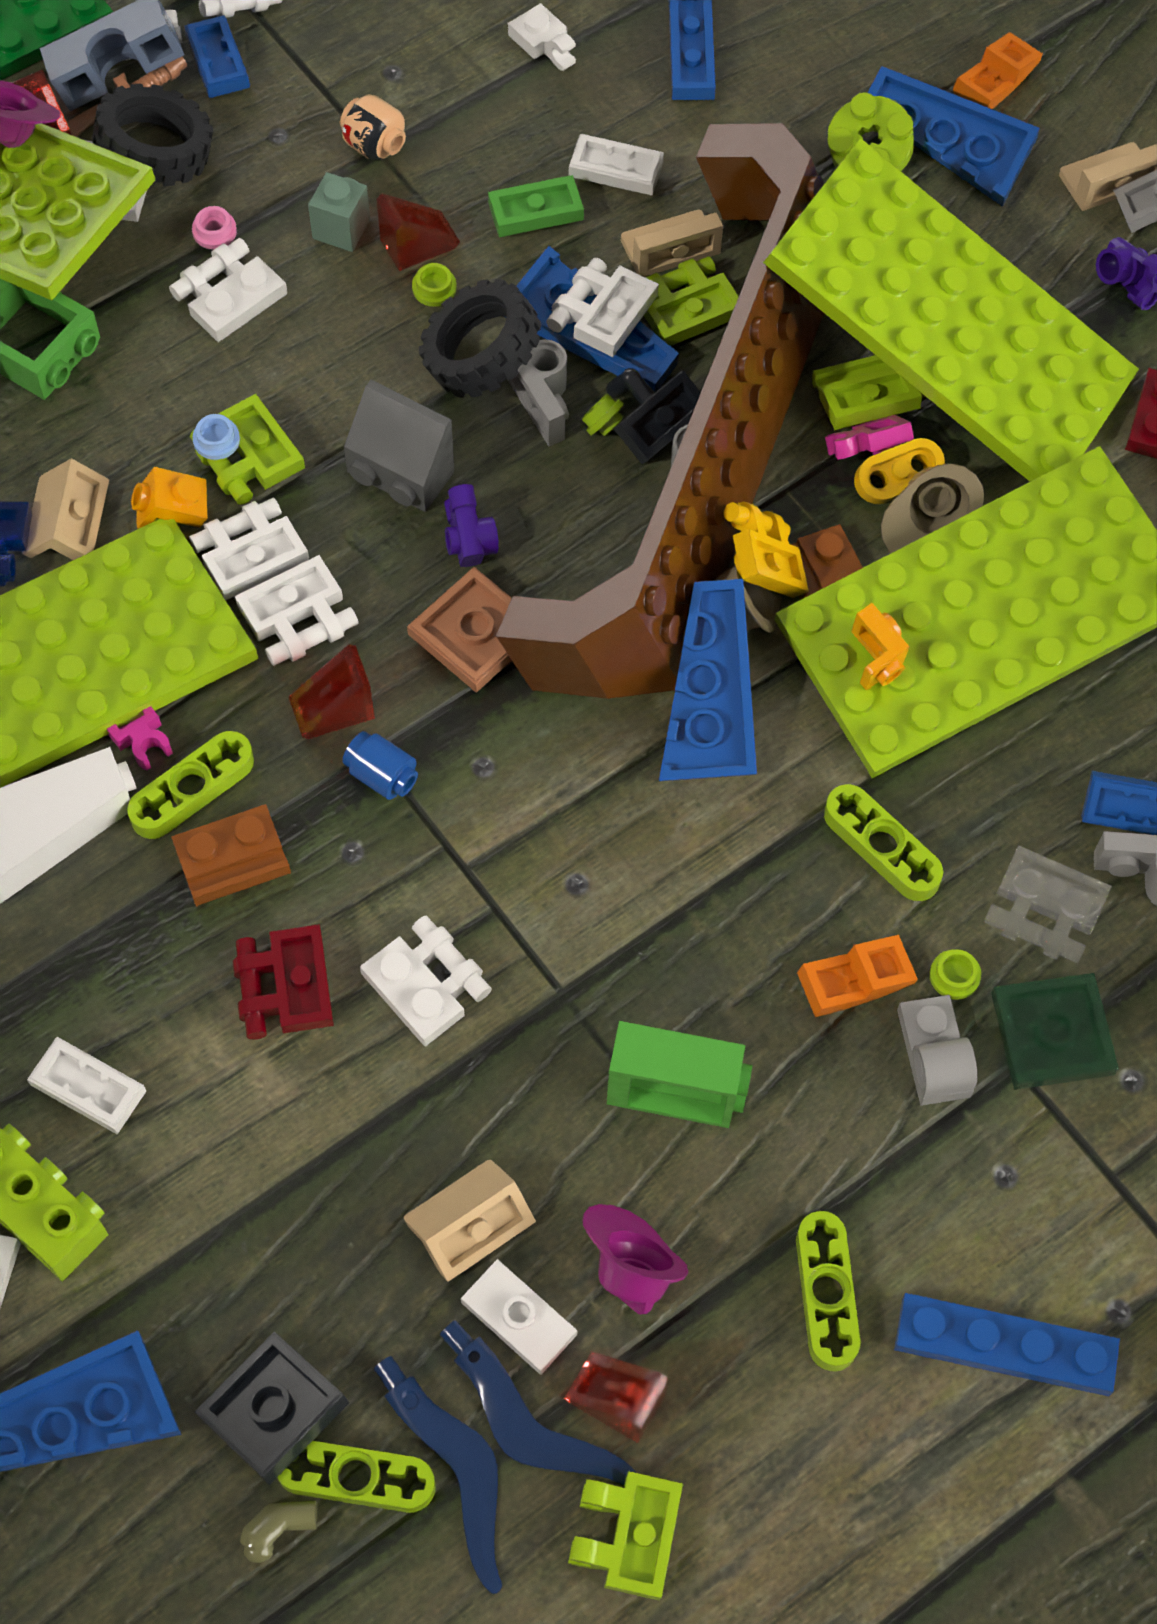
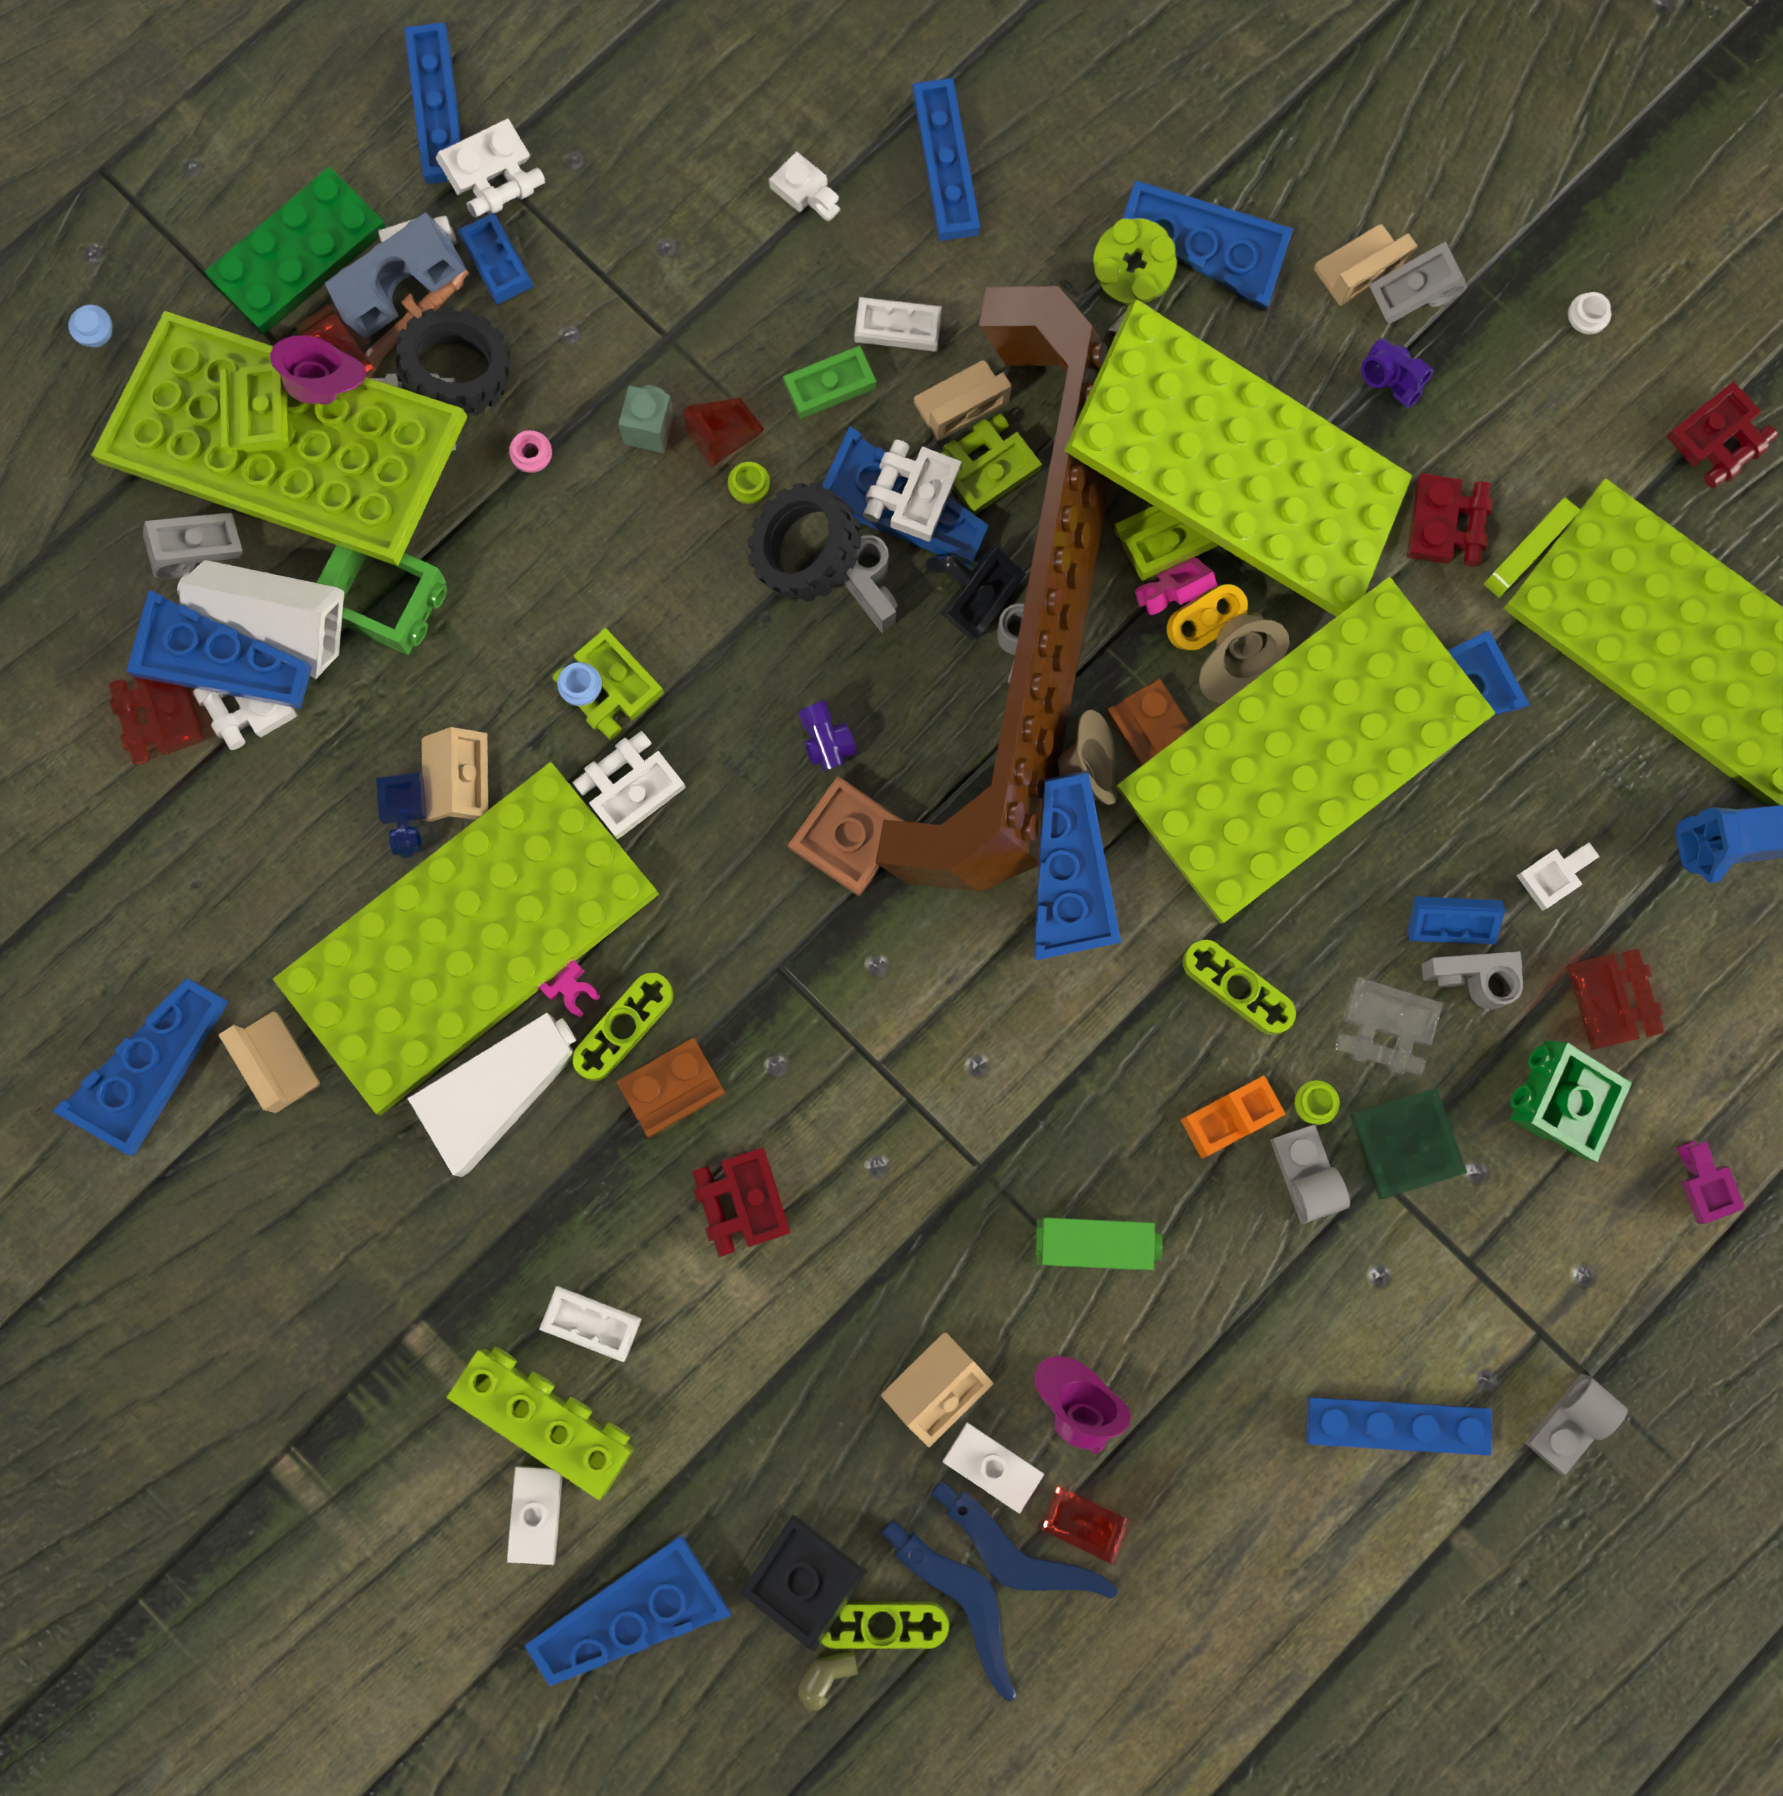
camera: 10 degrees left, 15 degrees up
light orange bracket [131,467,208,528] -> none
white plate [169,238,287,342] -> none
white plate [235,555,359,666] -> none
clear red slope [289,644,375,739] -> none
light nougat head [340,95,406,161] -> none
blue brick [342,731,418,800] -> none
dark grey slope [344,380,455,512] -> none
white plate [360,916,492,1047] -> none
lime plate [568,1471,683,1600] -> none
lime plate [582,393,624,436] -> none
yellow plate [724,502,809,598] -> none
lime beam [796,1211,860,1372] -> none
light orange bracket [851,603,910,690] -> none
orange slope [952,32,1043,109] -> none

